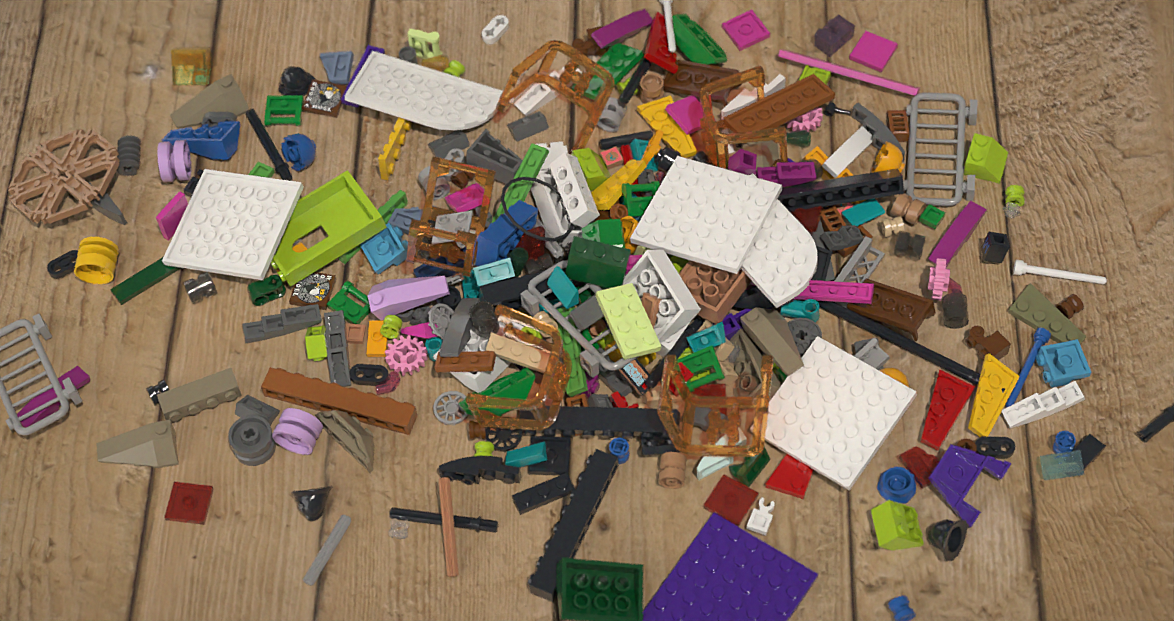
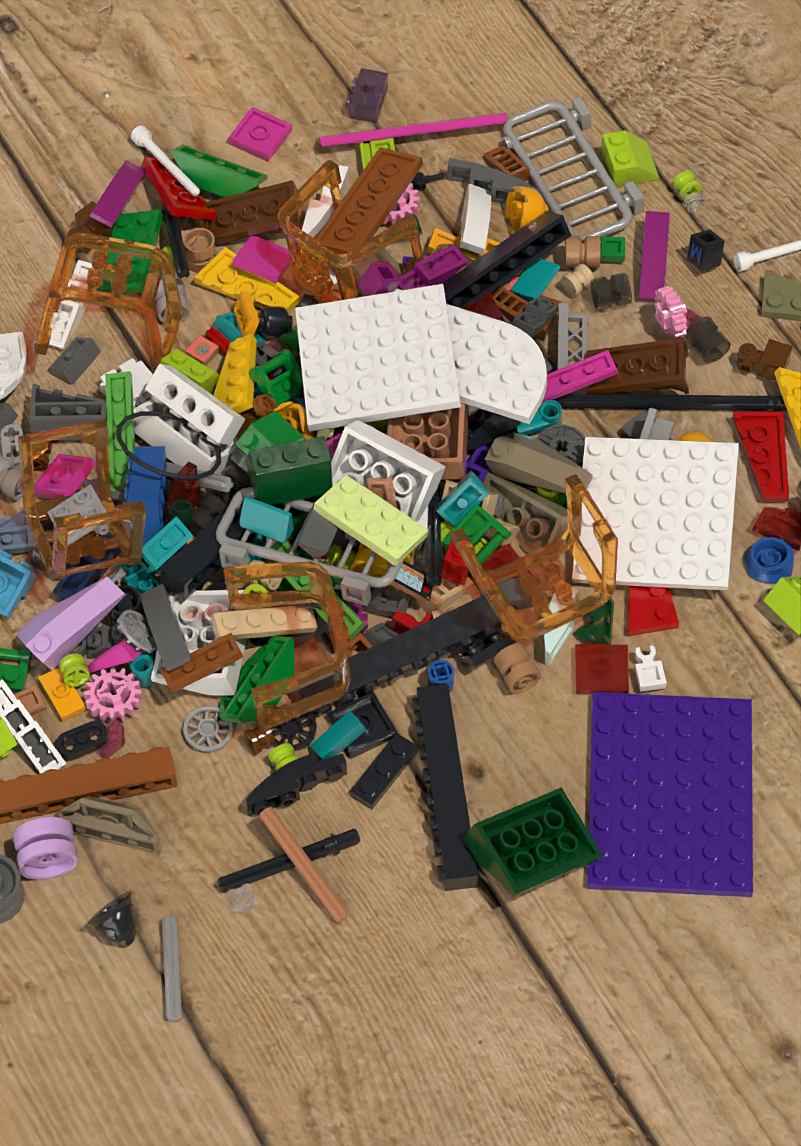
camera: 35 degrees left, 0 degrees up
clear smoke wheel [469,301,500,338] -> none
black axle [600,130,653,150] -> none
dark pink tile [849,31,898,73] -> none

